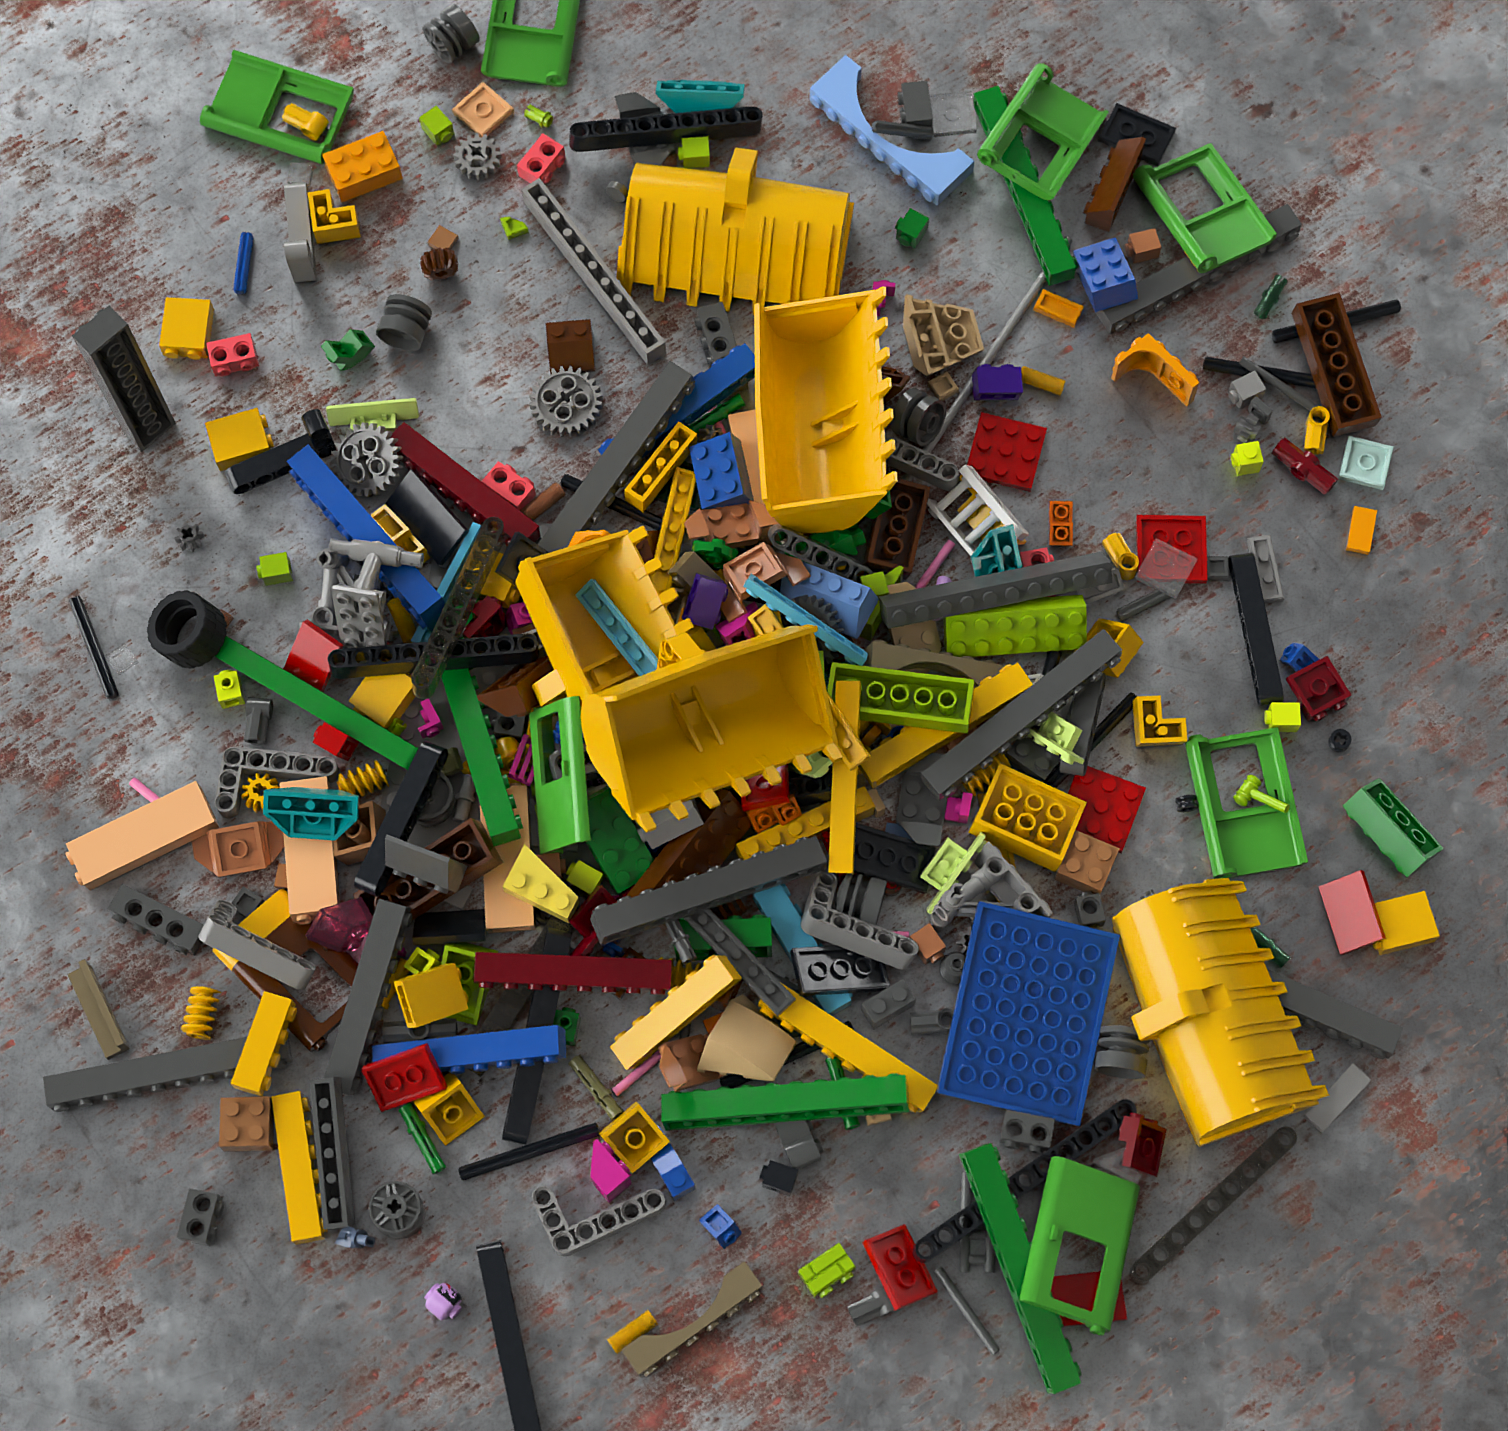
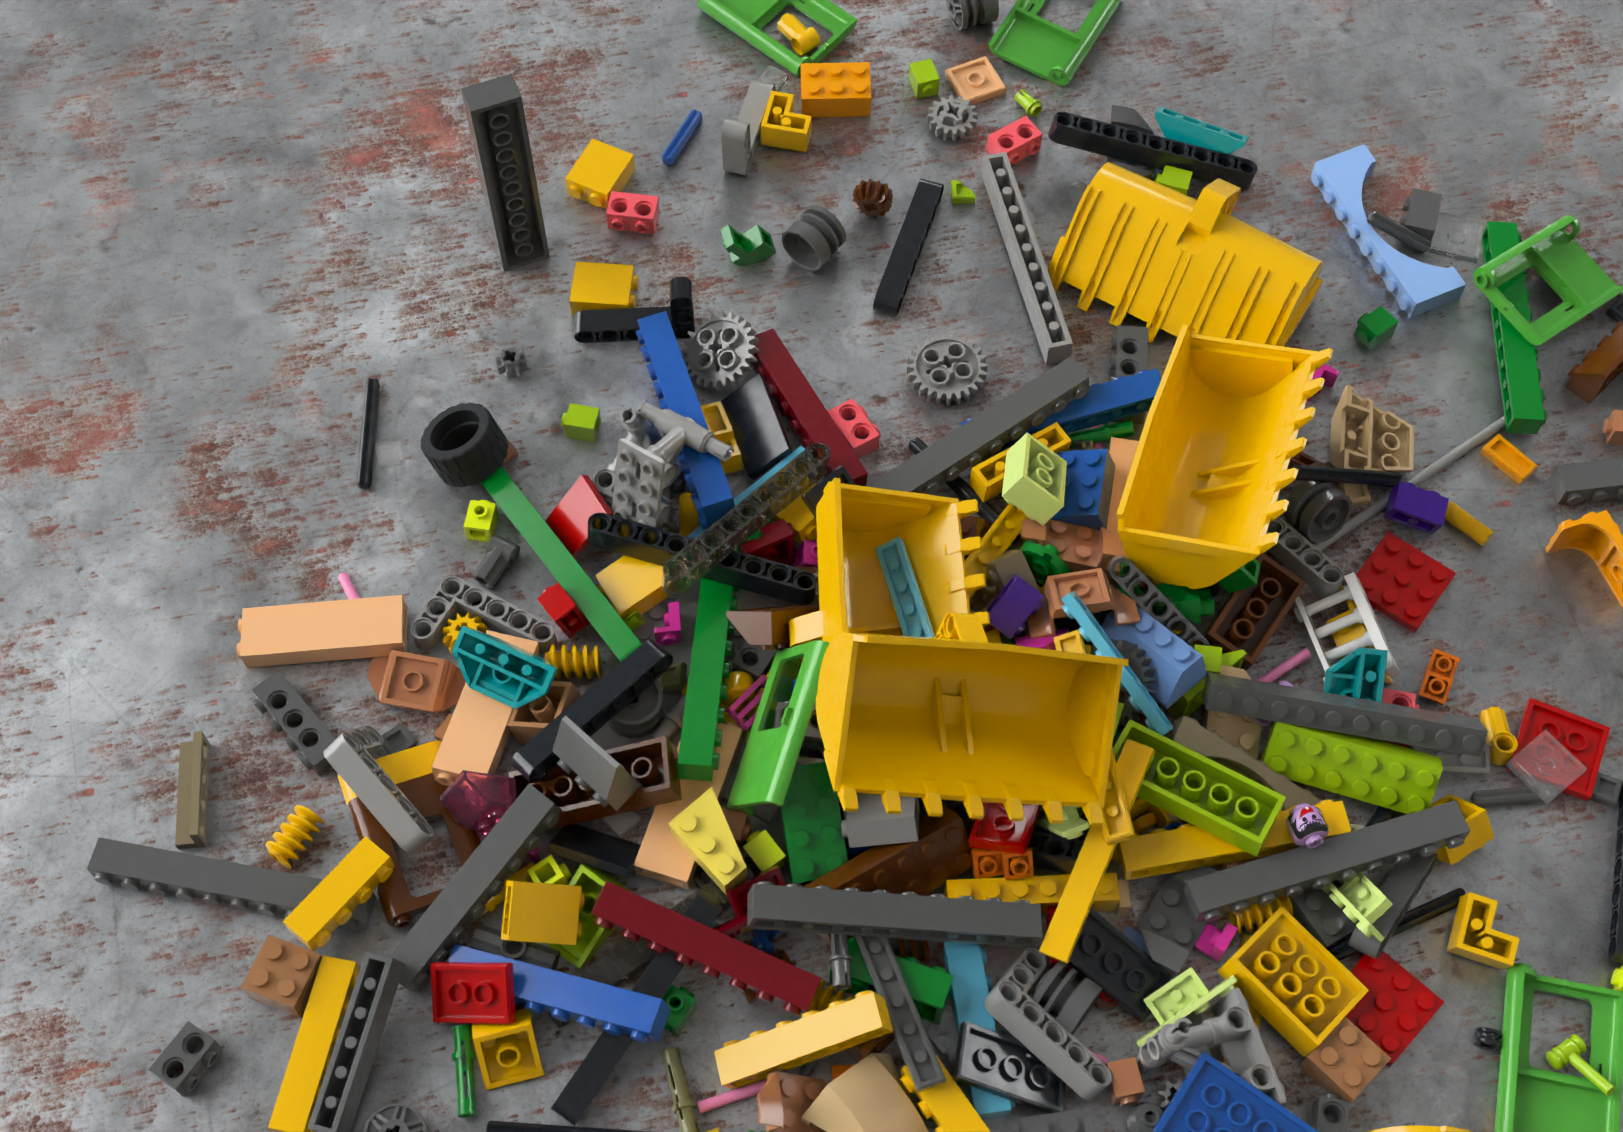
camera: 20 degrees right, 10 degrees down
yellowish green bracket [326,398,419,433] -> none
medium nougat tile [427,225,459,250] -> none
nougat piece [520,482,565,521] -> none
reddish brown slope [546,319,595,375] -> none
blue brick [1073,237,1138,312] -> none
none -> black beam [873,179,944,316]
none -> yellowish green brick [1002,433,1067,526]
none -> head [1286,803,1329,849]
none -> black axle [1291,465,1402,487]

